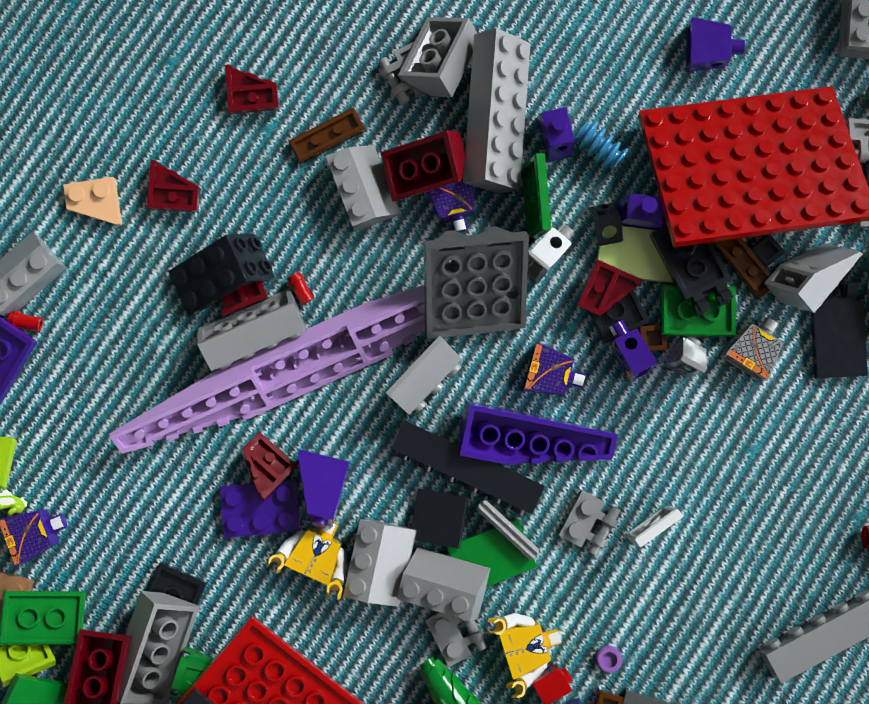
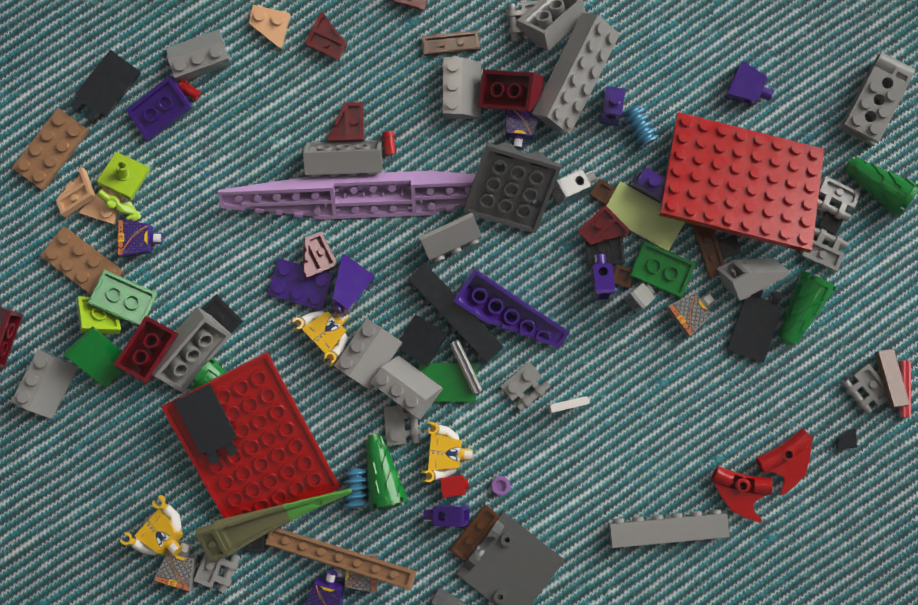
camera: 25 degrees right, 0 degrees up
black bracket [168,233,274,316] -> none
green tile [521,153,551,240] -> none
torso [522,342,585,395] -> none
black bracket [589,203,623,246] -> none
black tile [650,226,734,317] -> none
none -> reddish brown tile [589,179,616,205]

